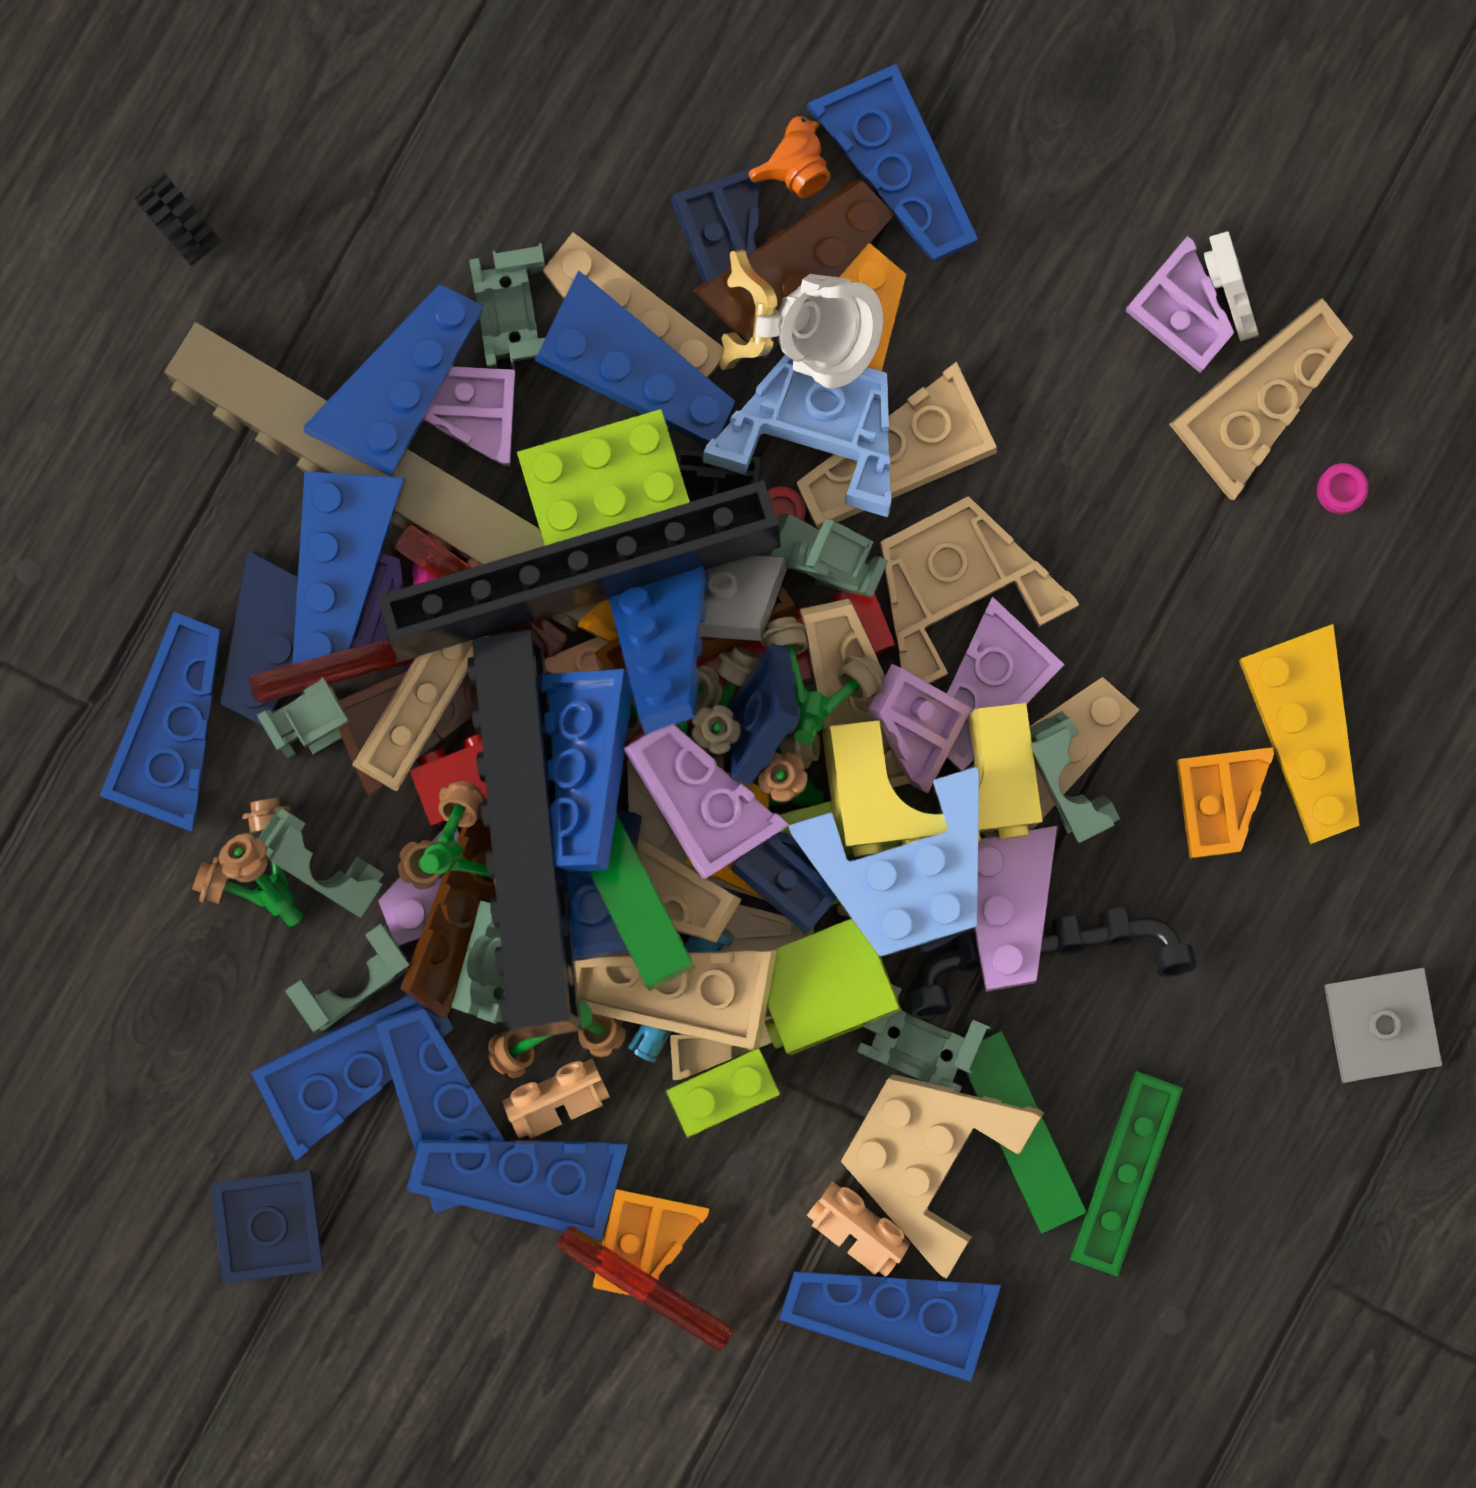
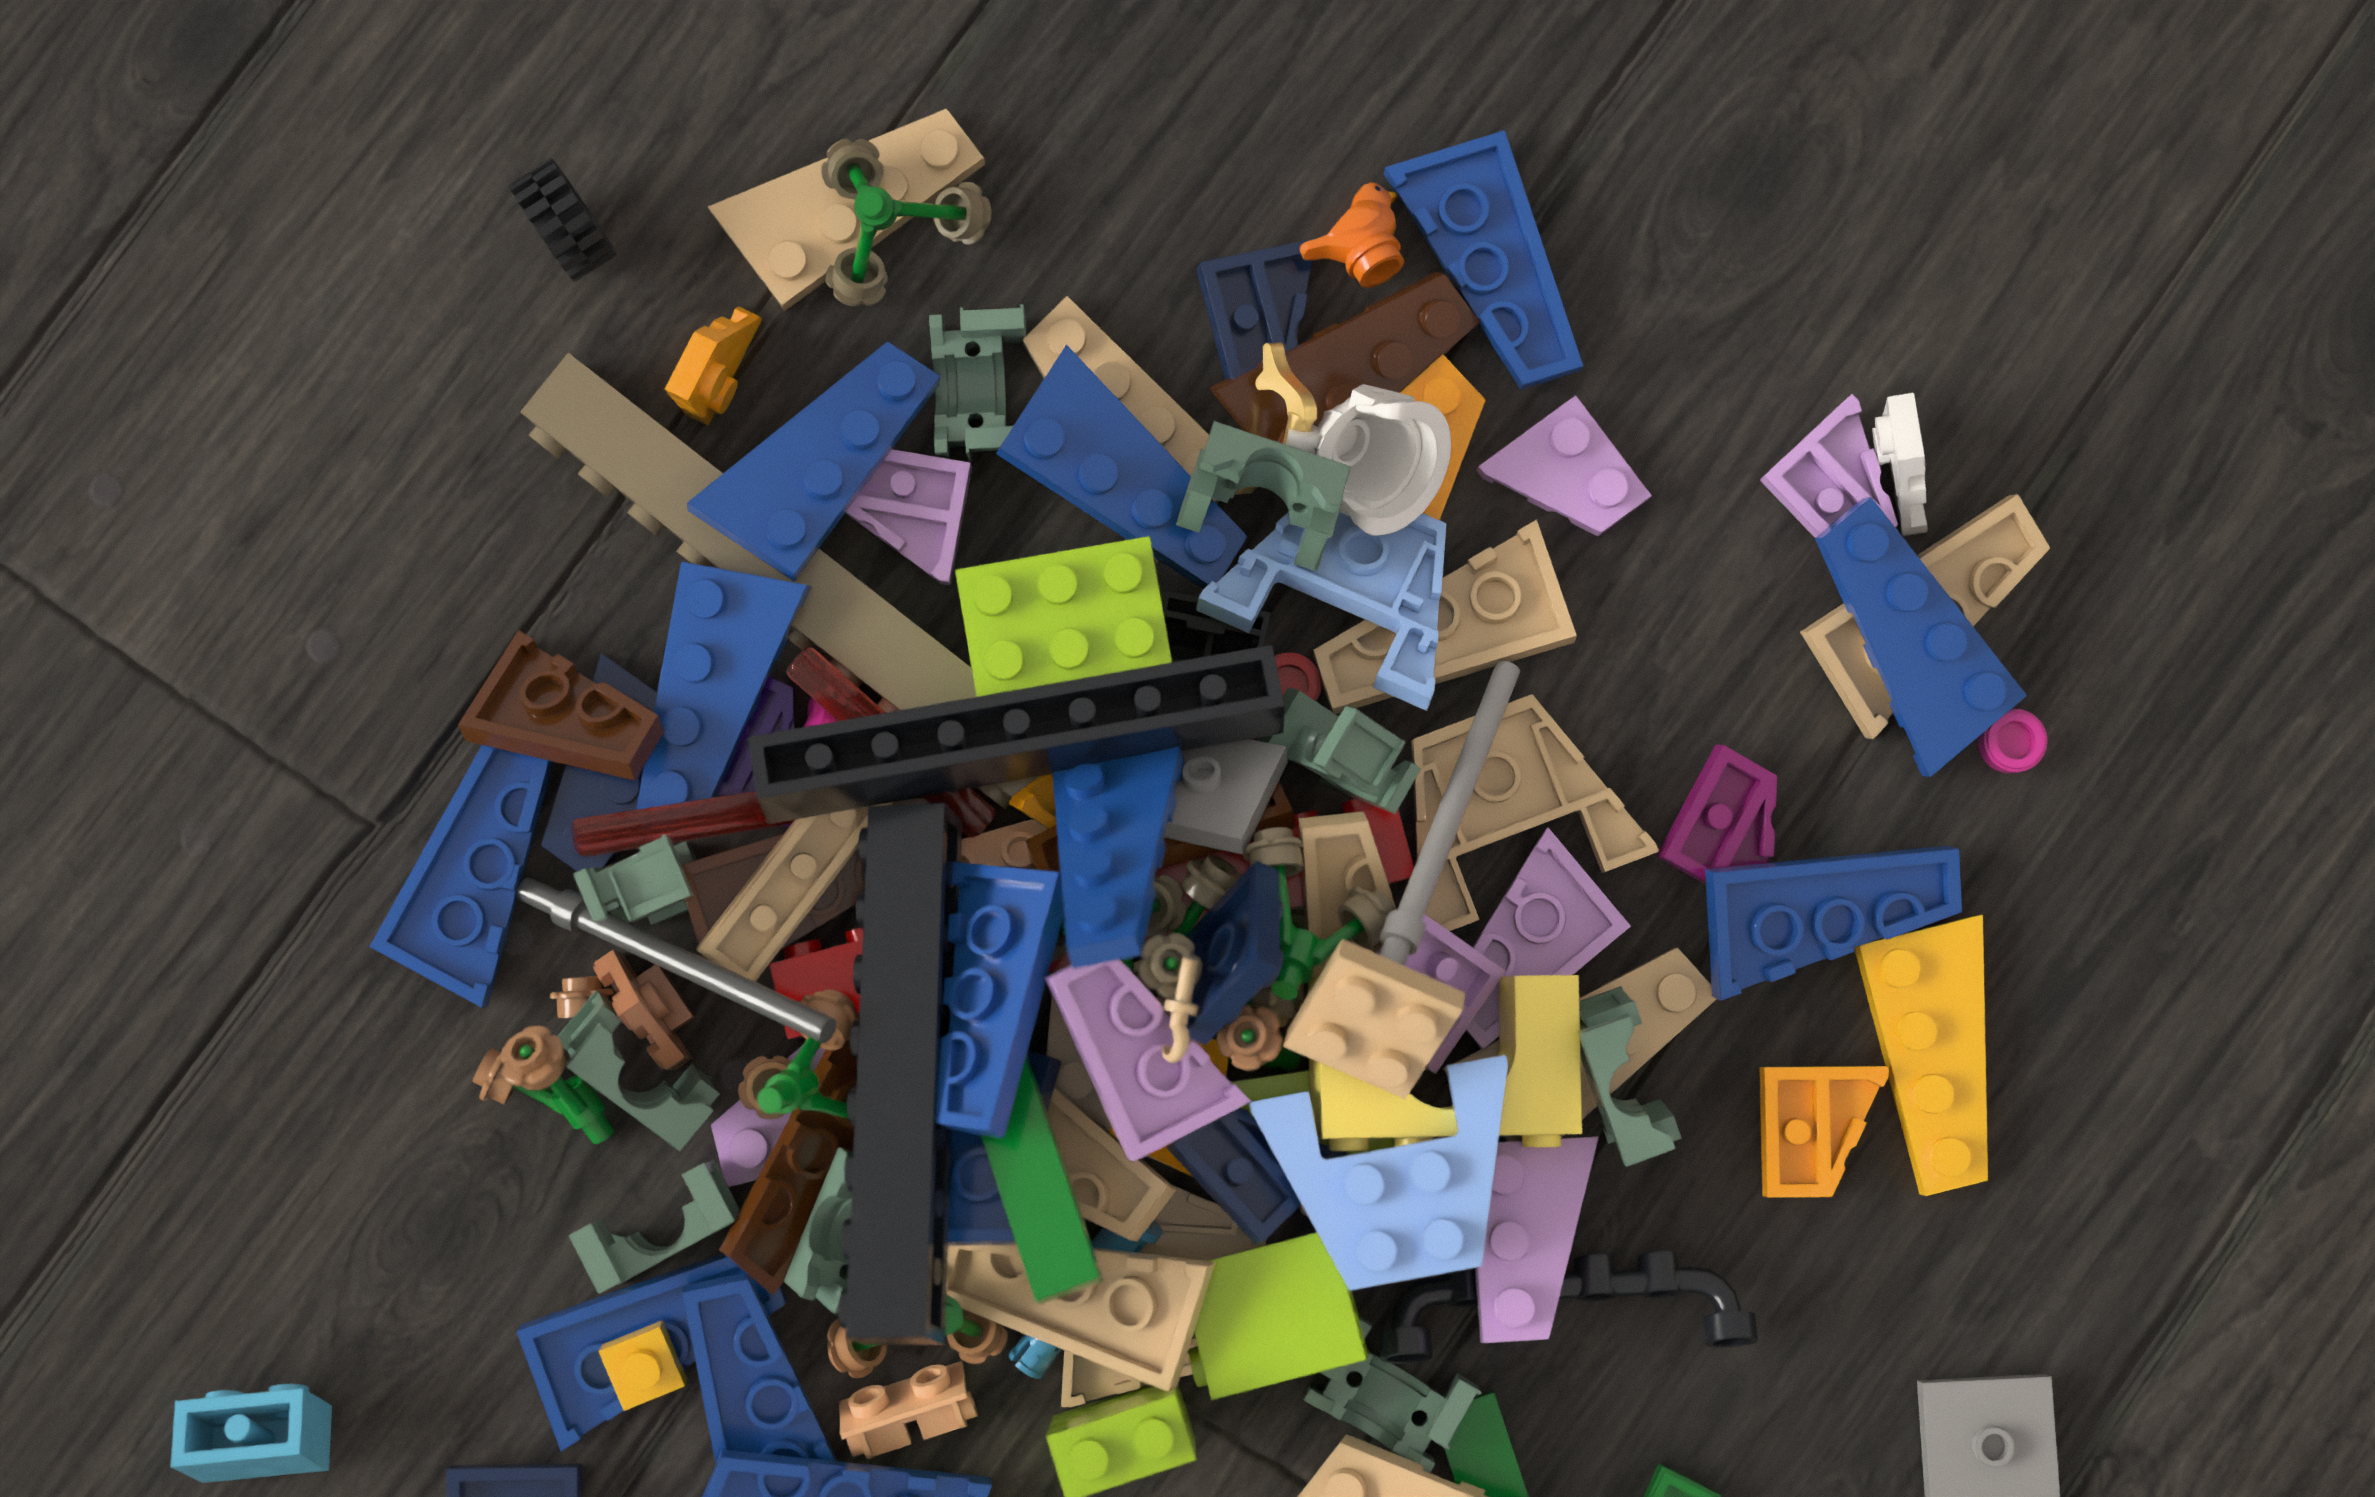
camera: 10 degrees right, 0 degrees up
none -> medium azure brick [171,1384,332,1483]
none -> reddish brown wing [458,630,664,781]
none -> dark grey bar [517,877,836,1043]
none -> nougat plate [593,950,696,1071]
none -> yellow plate [598,1320,687,1411]
none -> light orange wing [665,306,762,426]
none -> tan wing [708,109,985,311]
none -> dark tan plant [821,139,991,307]
none -> tan hand [1162,958,1199,1063]
none -> sand green piece [1176,421,1351,571]
none -> tan plate [1284,939,1465,1099]
none -> light grey bar [1379,661,1520,966]
none -> lavender wing [1476,395,1652,537]
none -> magenta wing [1656,745,1777,885]
none -> blue wing [1705,846,1962,1001]
none -> blue wing [1815,497,2027,777]

